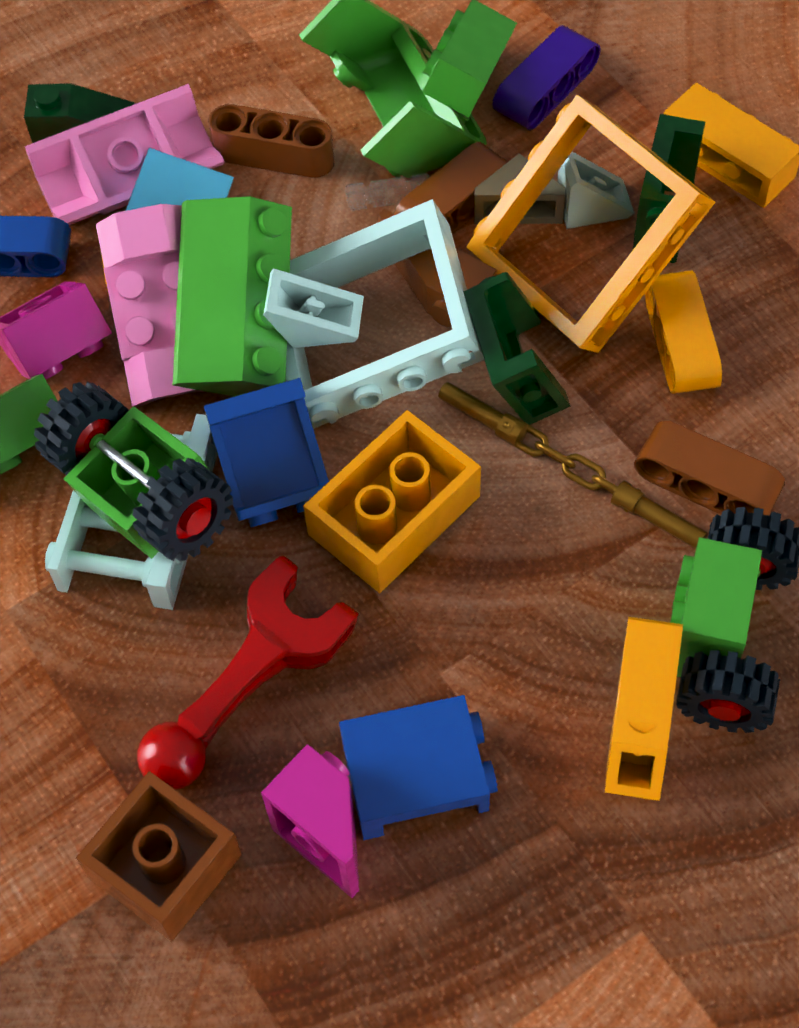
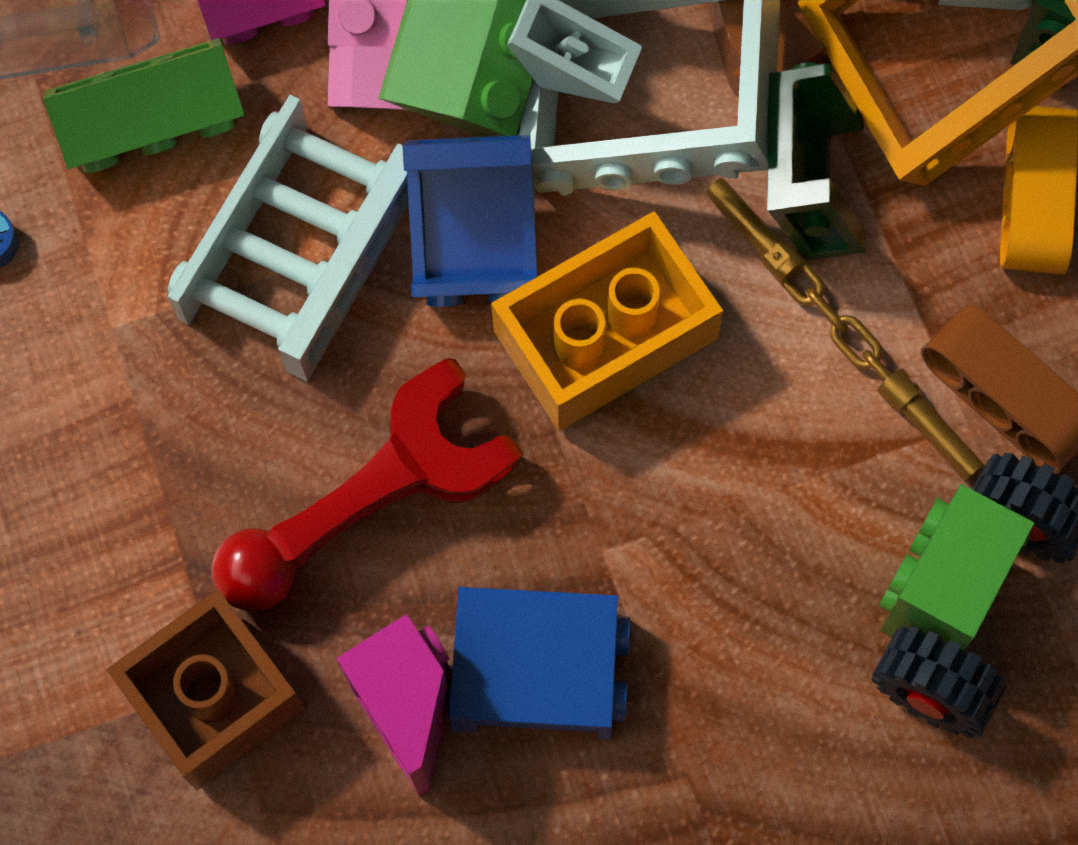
camera: 15 degrees right, 10 degrees up
brick [34,382,233,561] -> none
light orange slope [605,617,683,801] -> none

